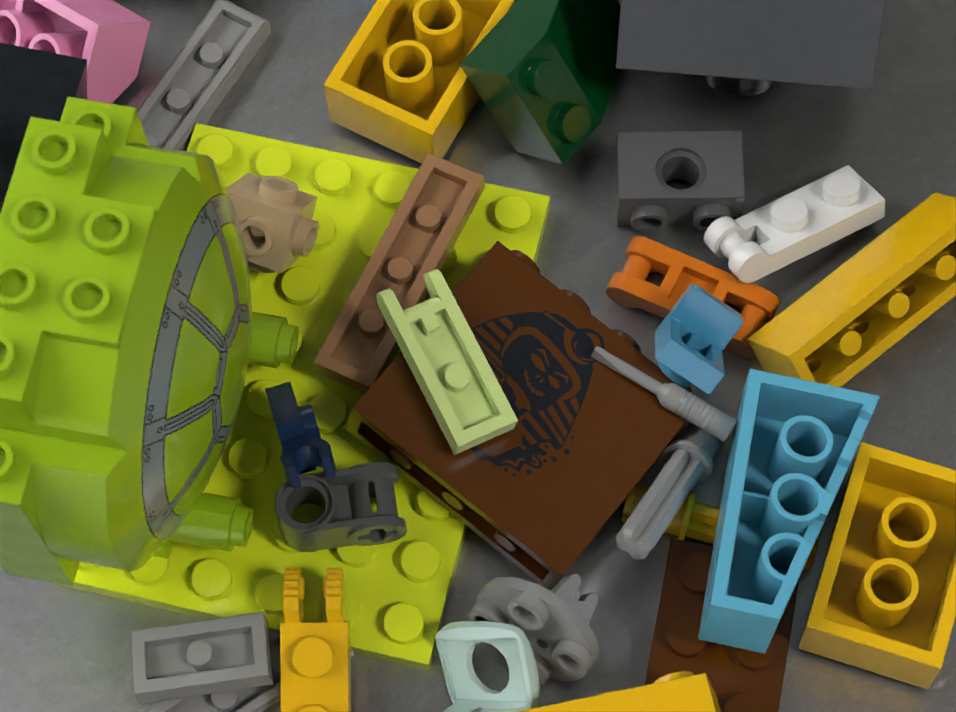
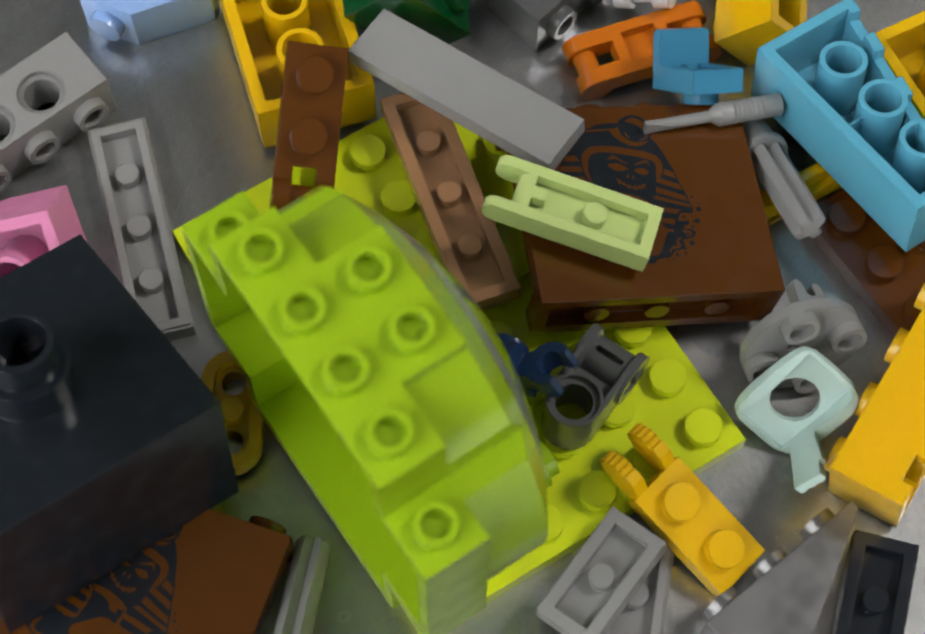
camera: 50 degrees left, 0 degrees up
none -> reddish brown plate [269,41,349,210]
none -> light grey tile [348,9,585,170]

